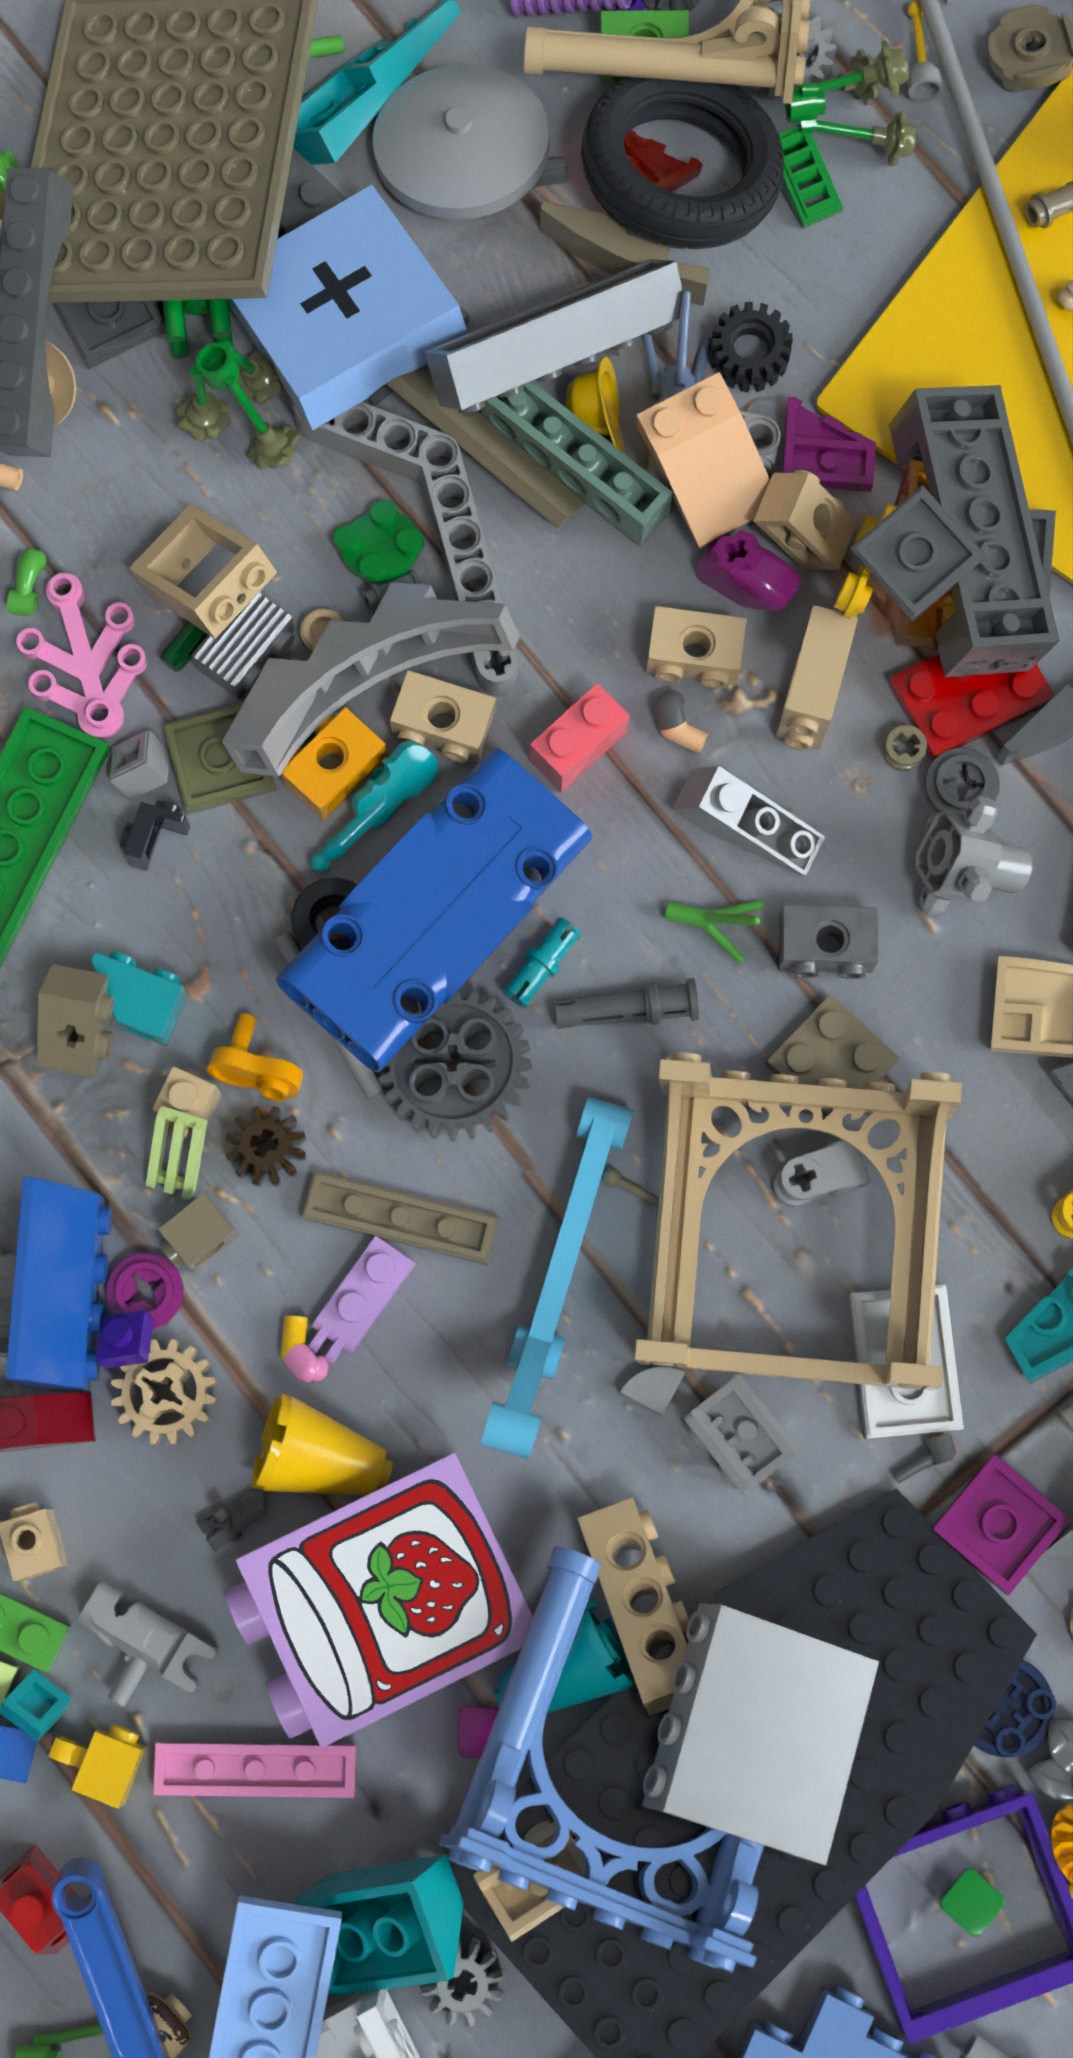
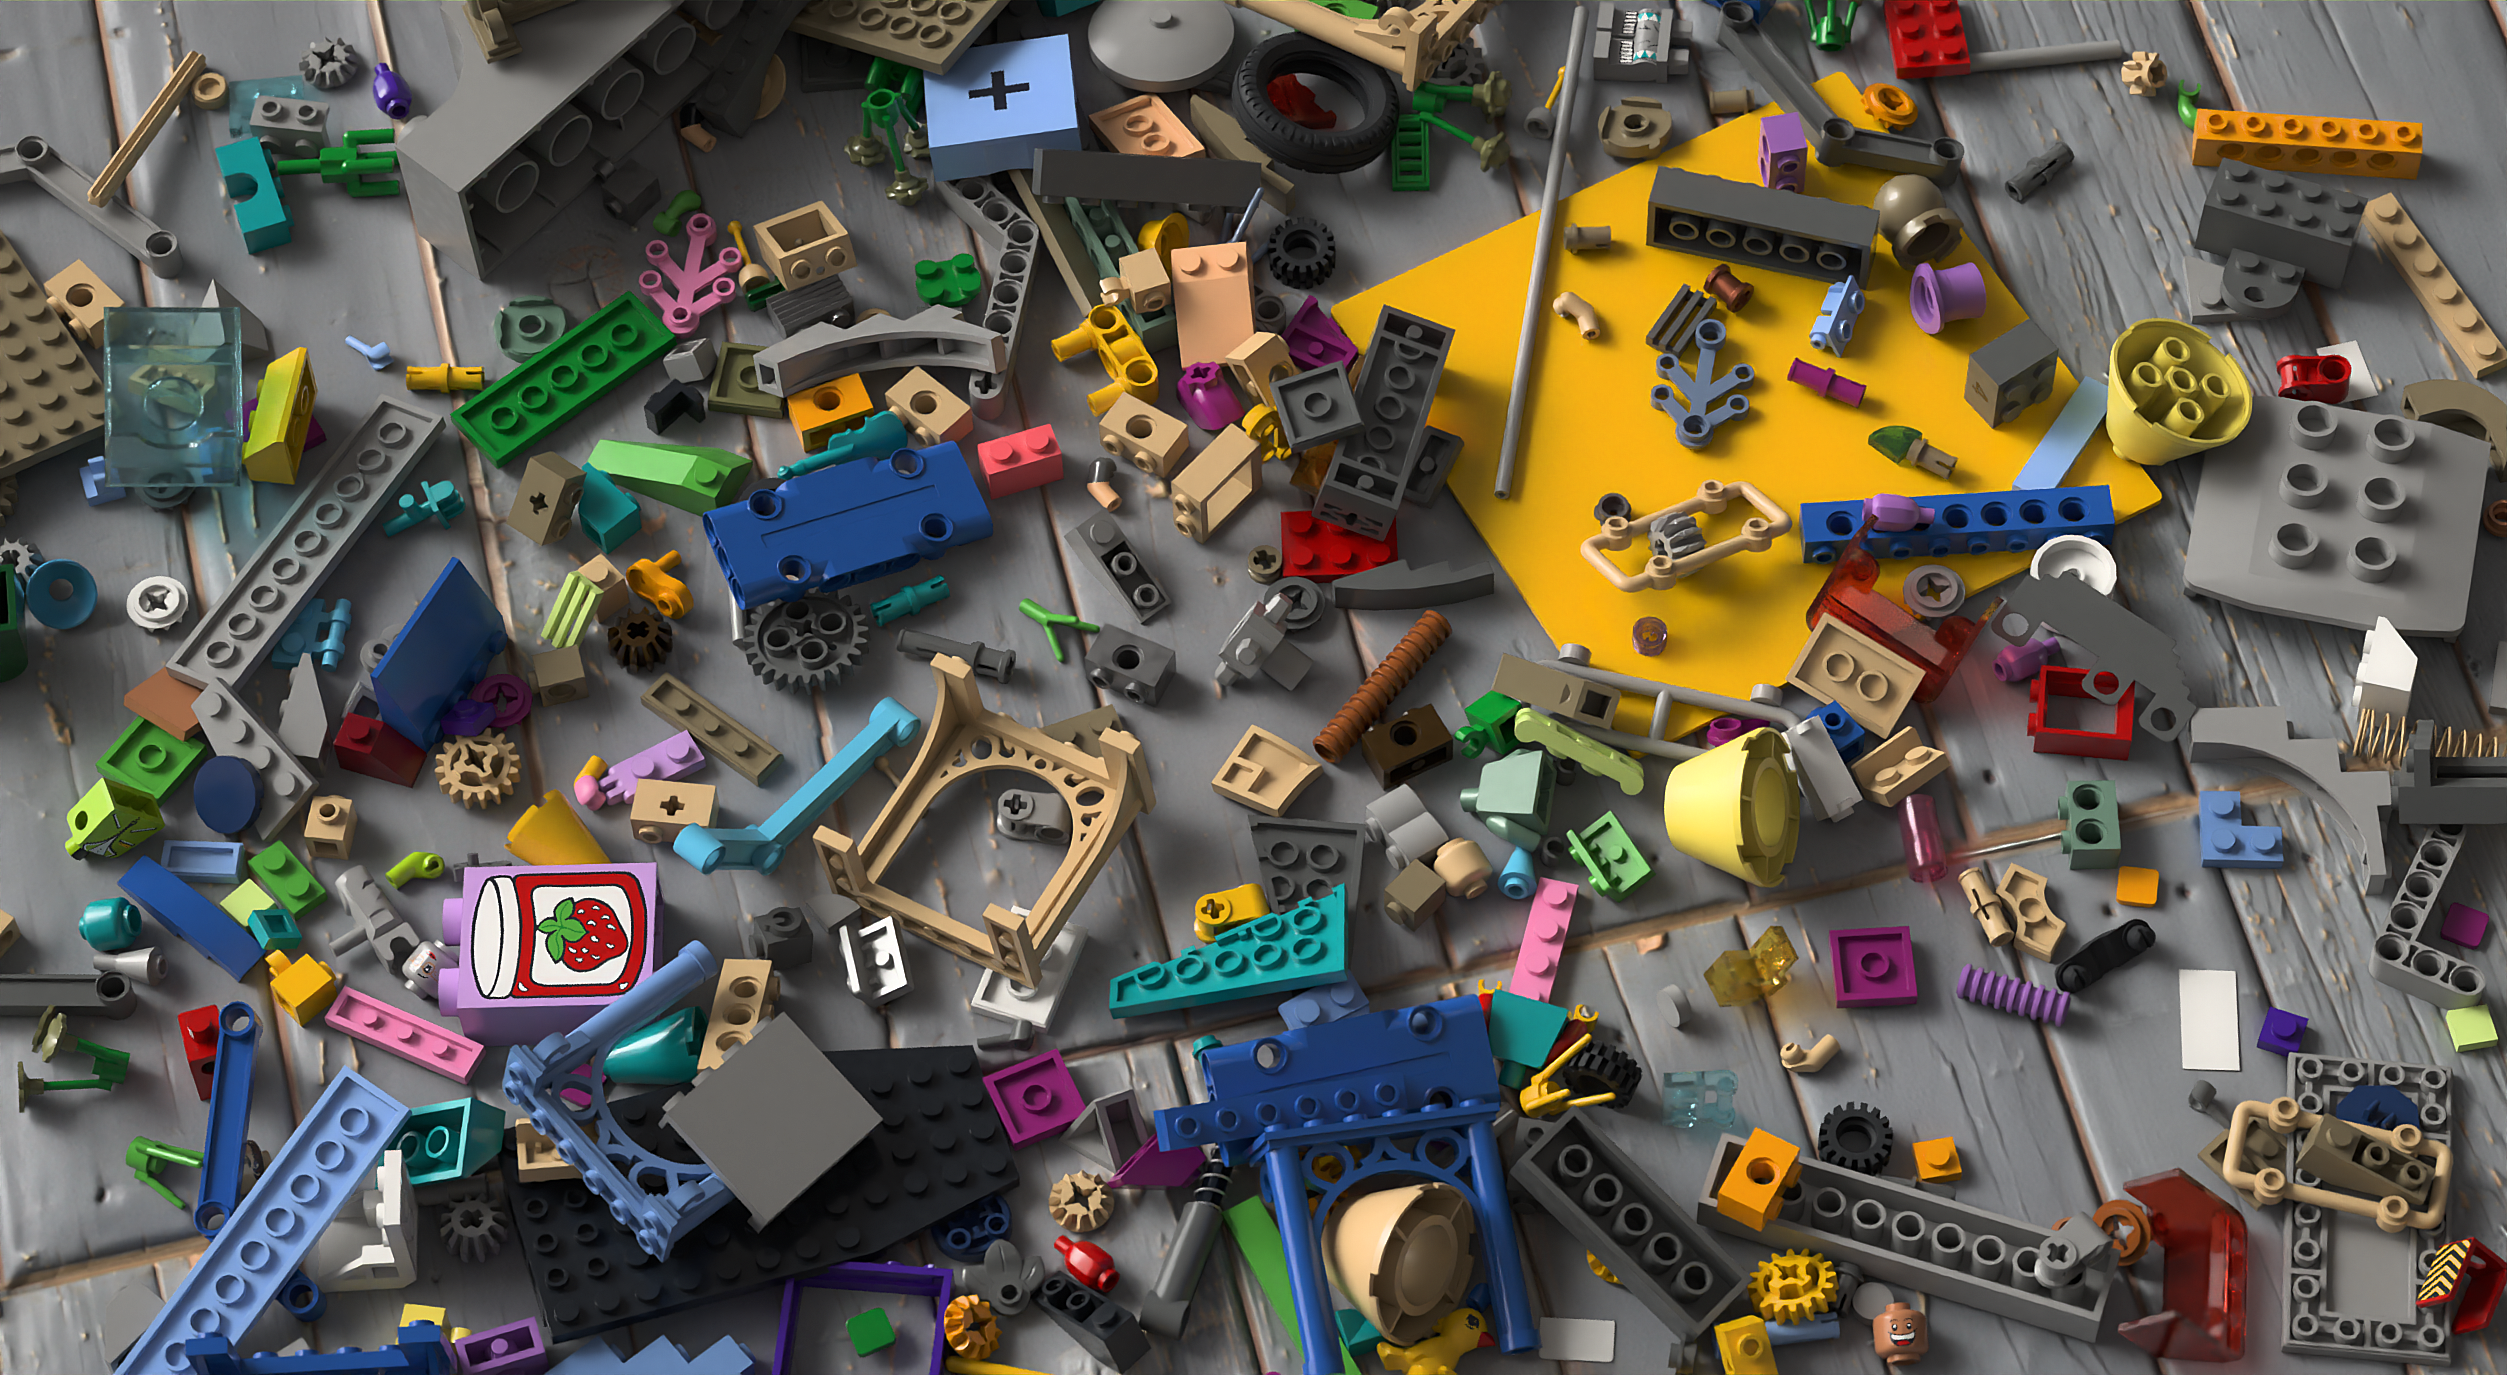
camera: 30 degrees right, 20 degrees down
none -> lime arm [385,852,445,890]
none -> light grey head [402,940,459,1000]
none -> bright green wedge [586,439,753,517]
none -> tan brick [630,778,720,844]
none -> tan hinge [727,220,771,295]
none -> dark grey brick [749,907,813,971]
none -> yellow piece [1051,304,1159,417]
none -> light nougat plate [1088,92,1206,158]
none -> tan brick [1099,247,1172,315]

